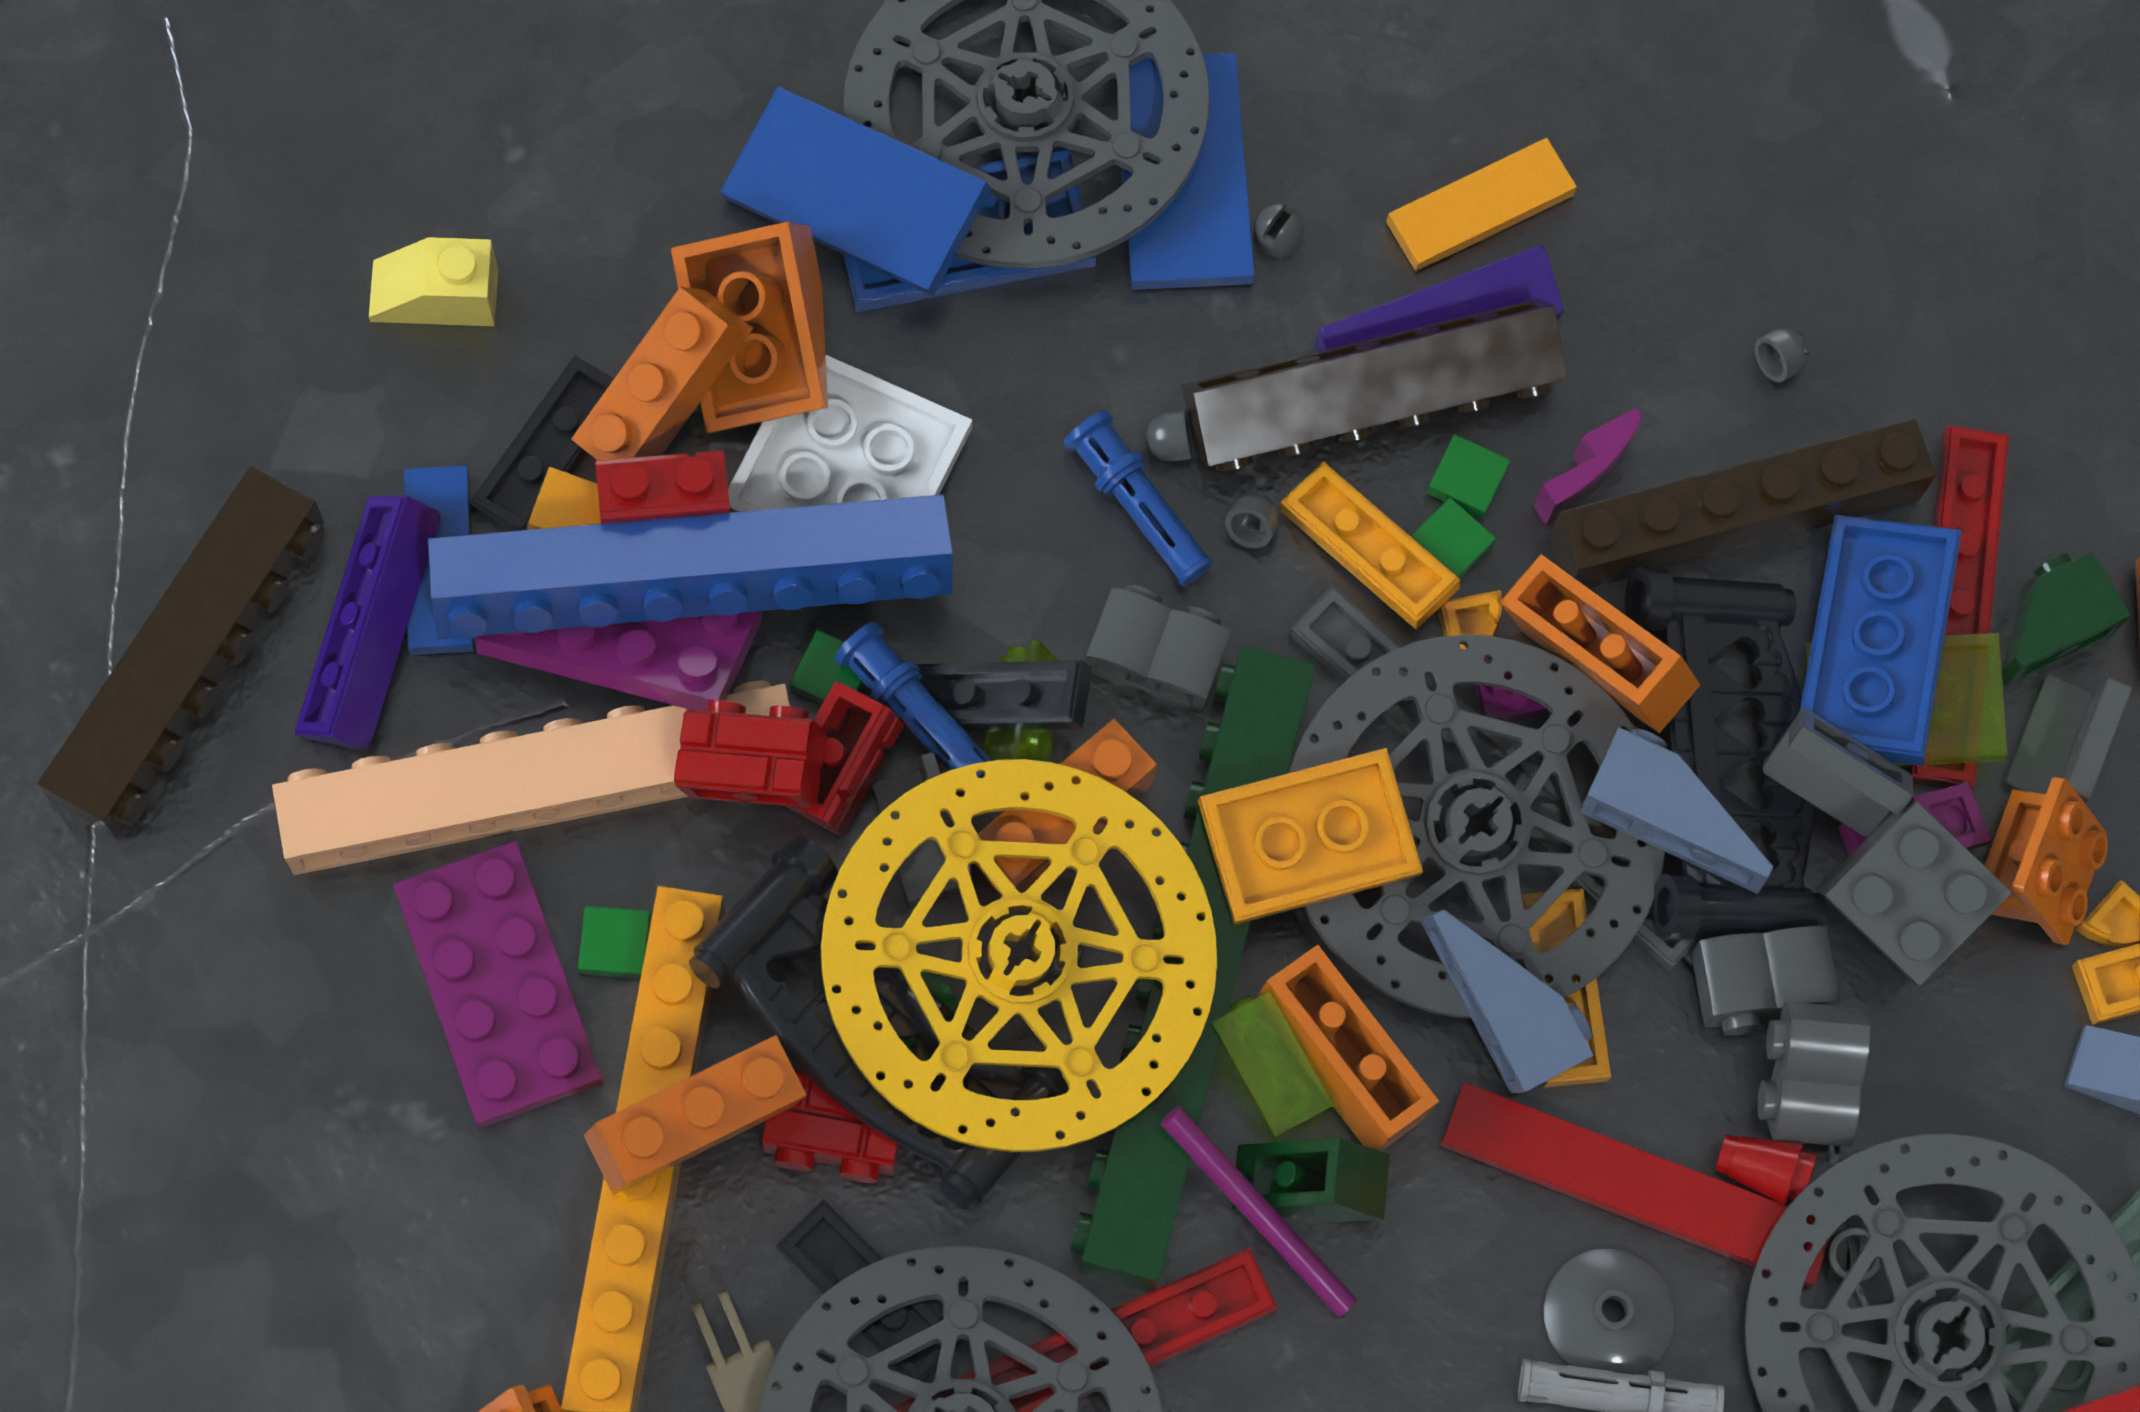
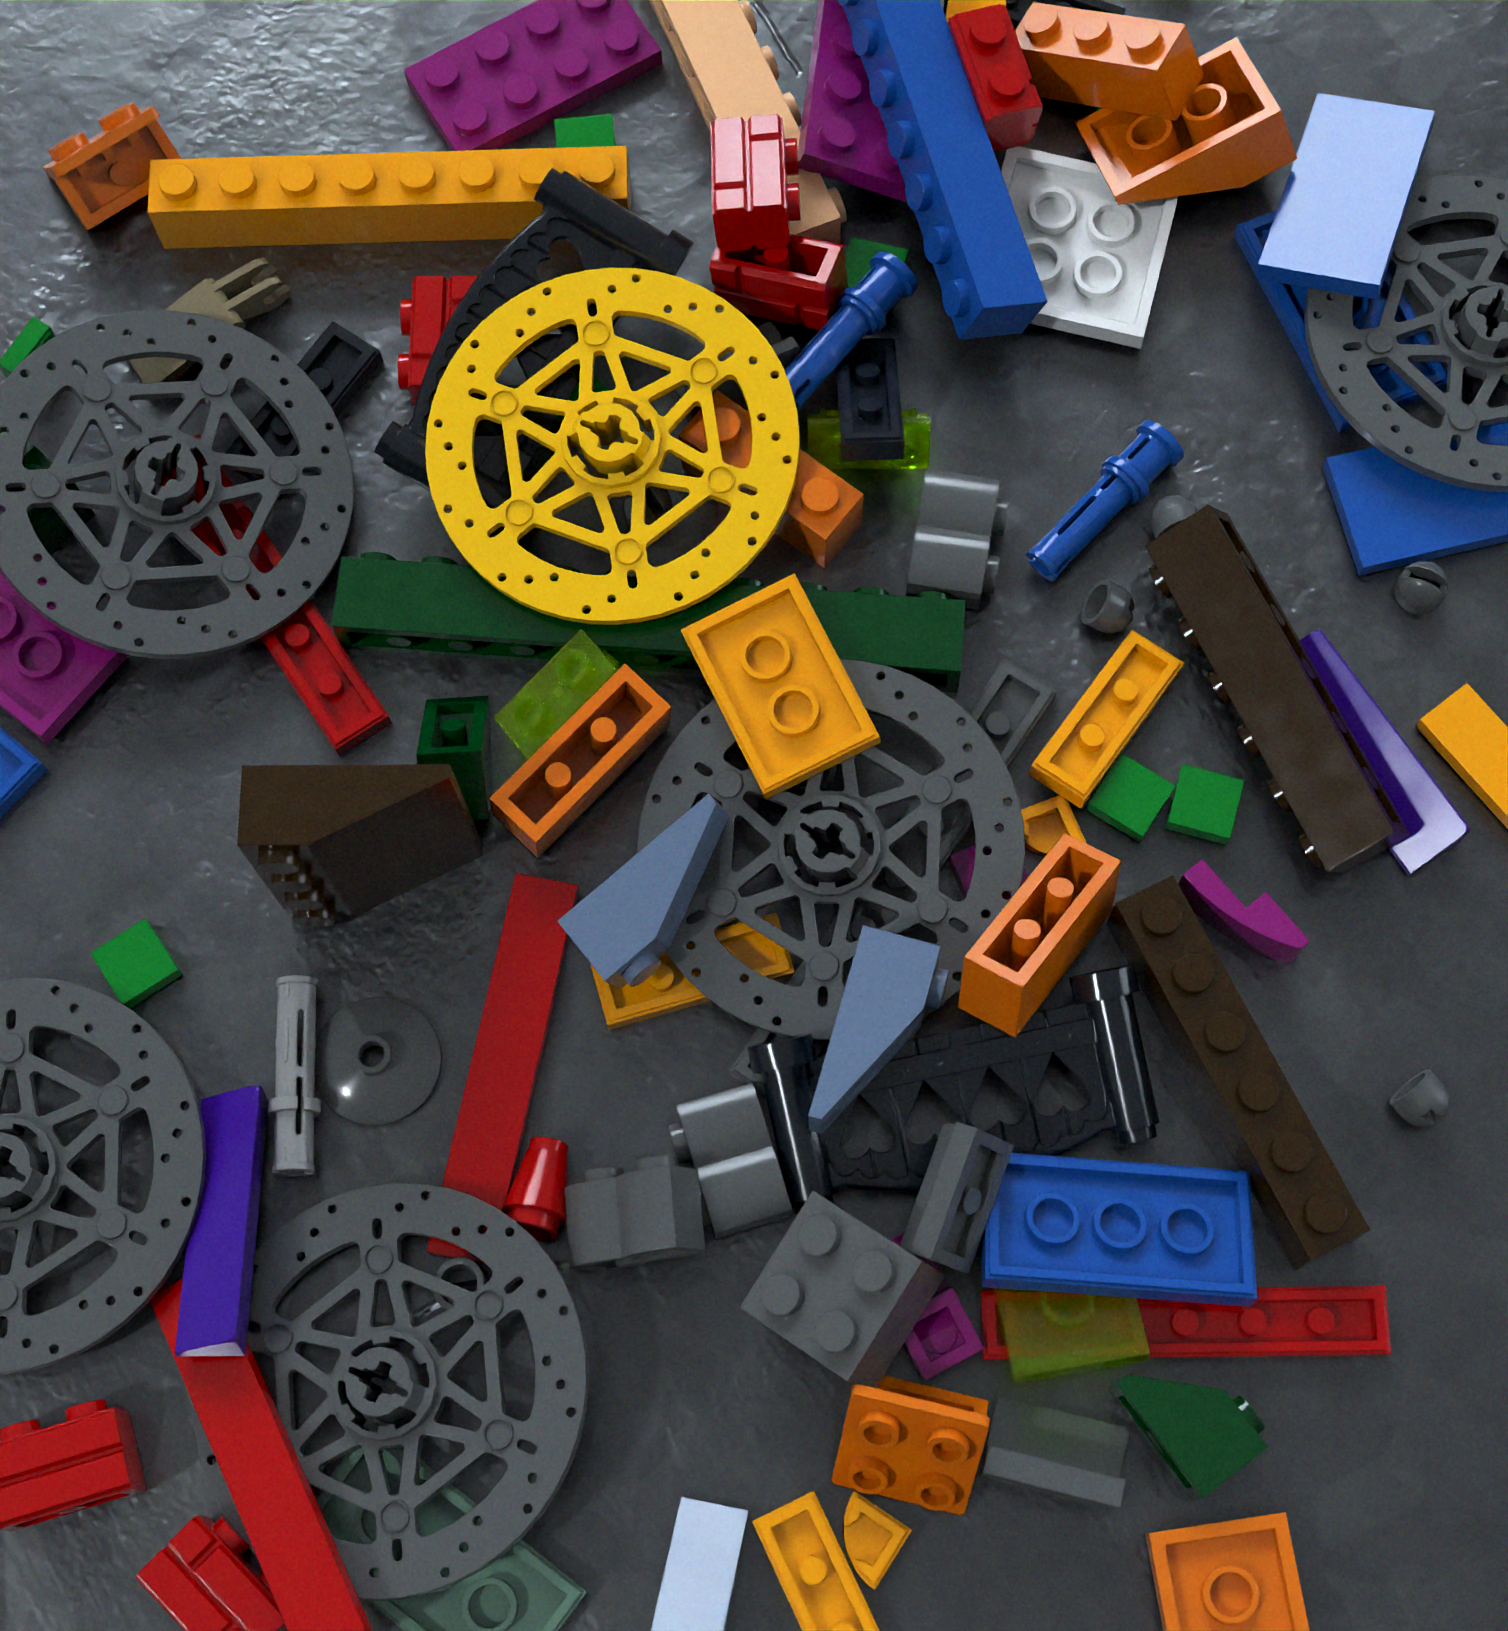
camera: 90 degrees right, 0 degrees up
orange brick [583,1035,806,1196] -> none
magenta bar [1161,1106,1357,1317] -> none
none -> dark brown slope [237,764,483,927]

